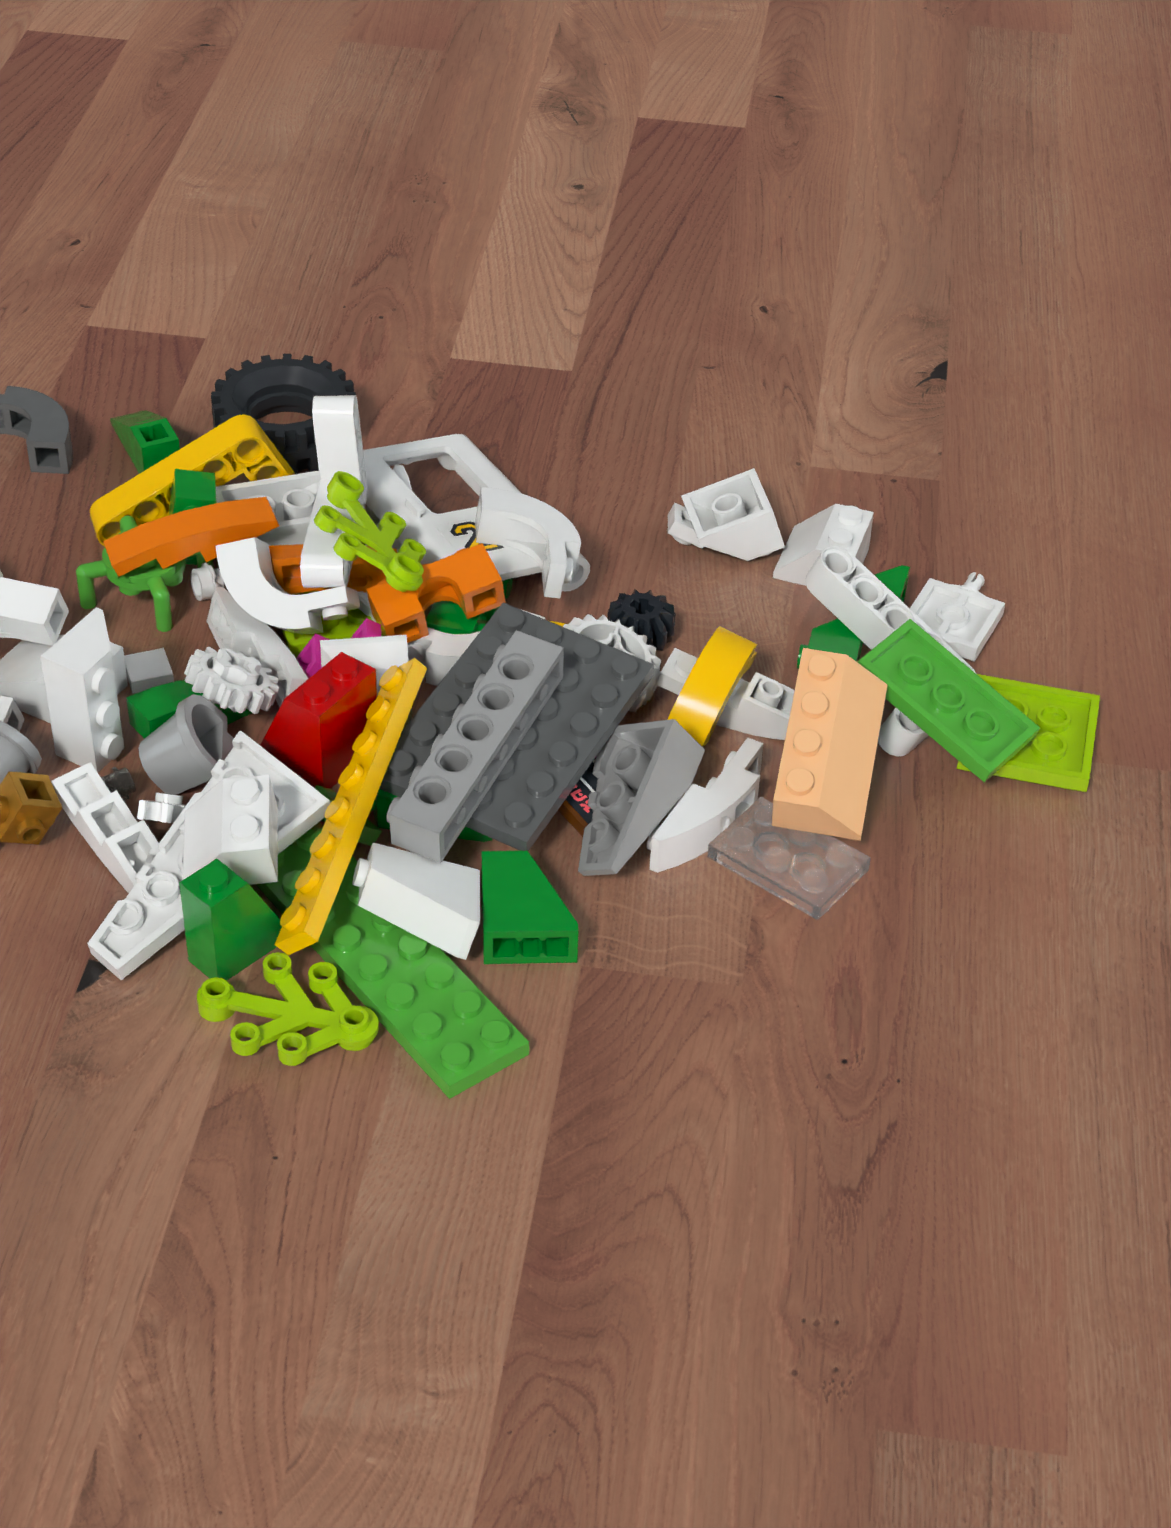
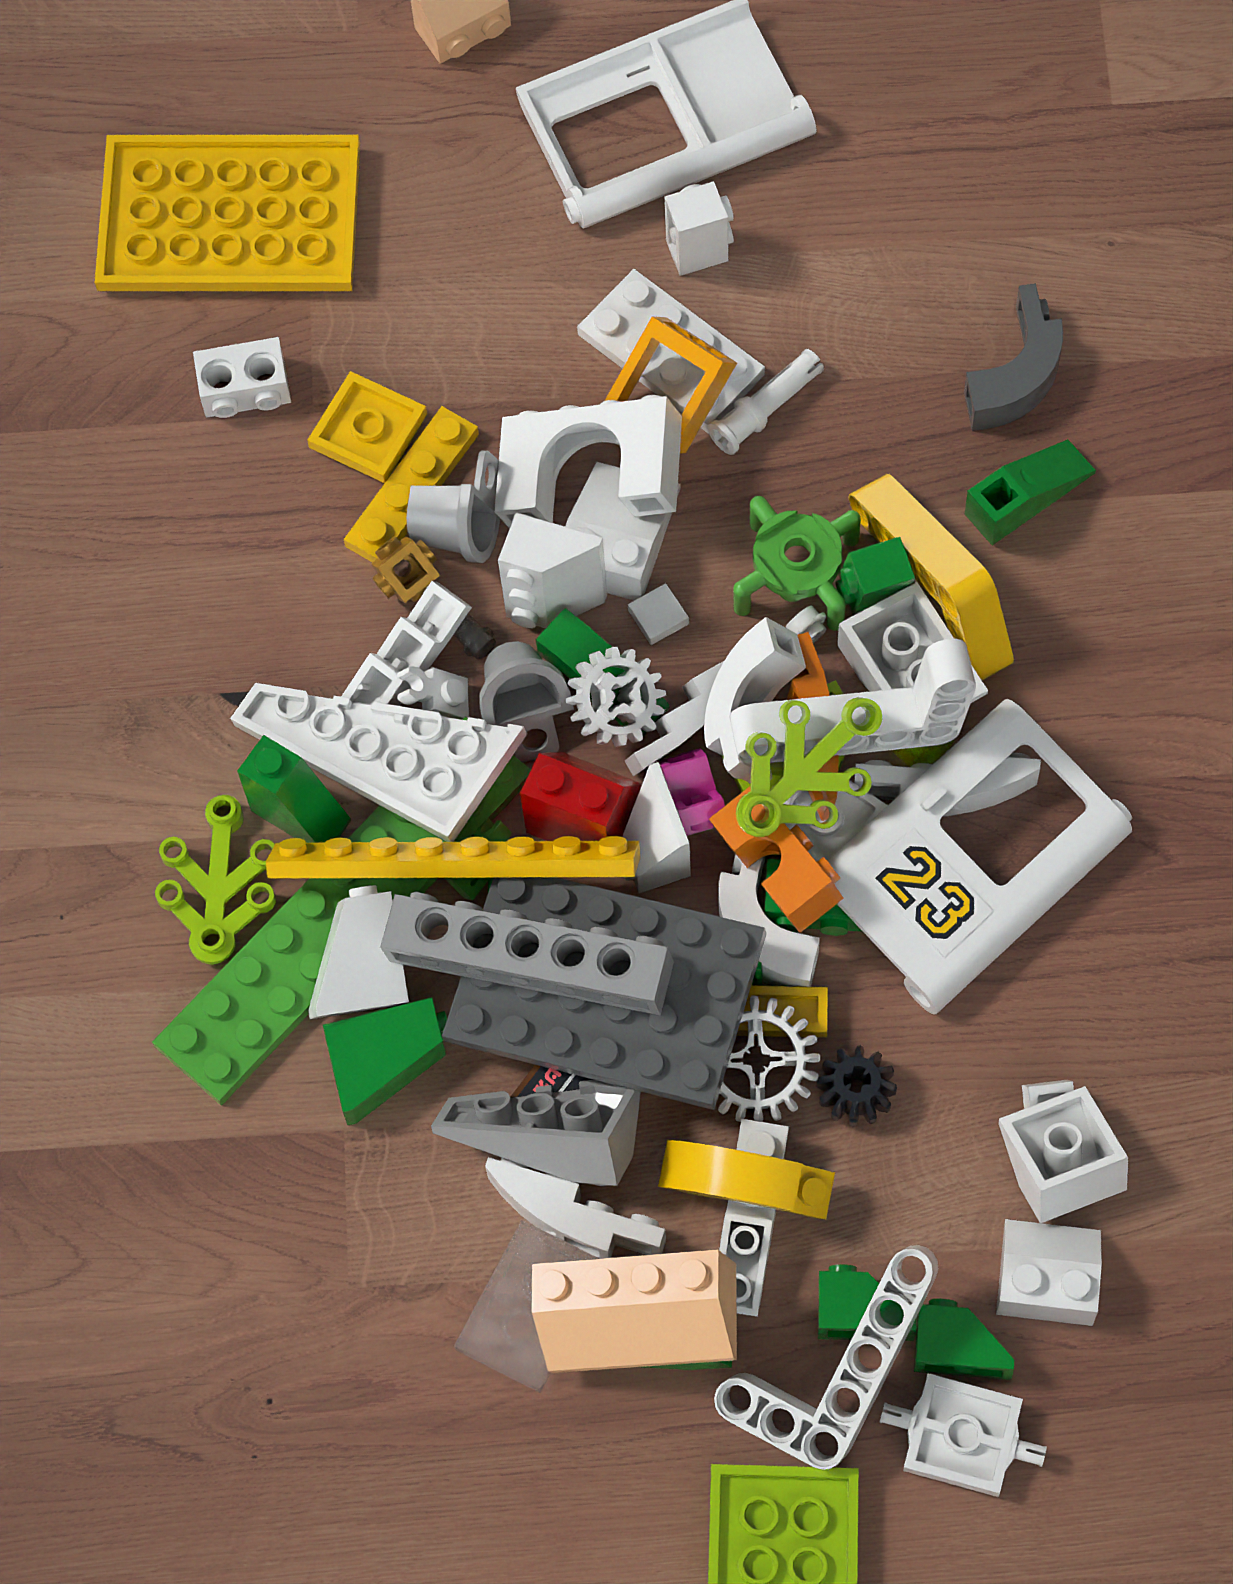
camera: 85 degrees right, 25 degrees up
orange slope [103,497,280,577] -> none
white slope [183,774,278,885] -> none
black tyre [211,354,356,474] -> none
white arch [475,487,581,598] -> none
bright green plate [857,619,1040,783] -> none

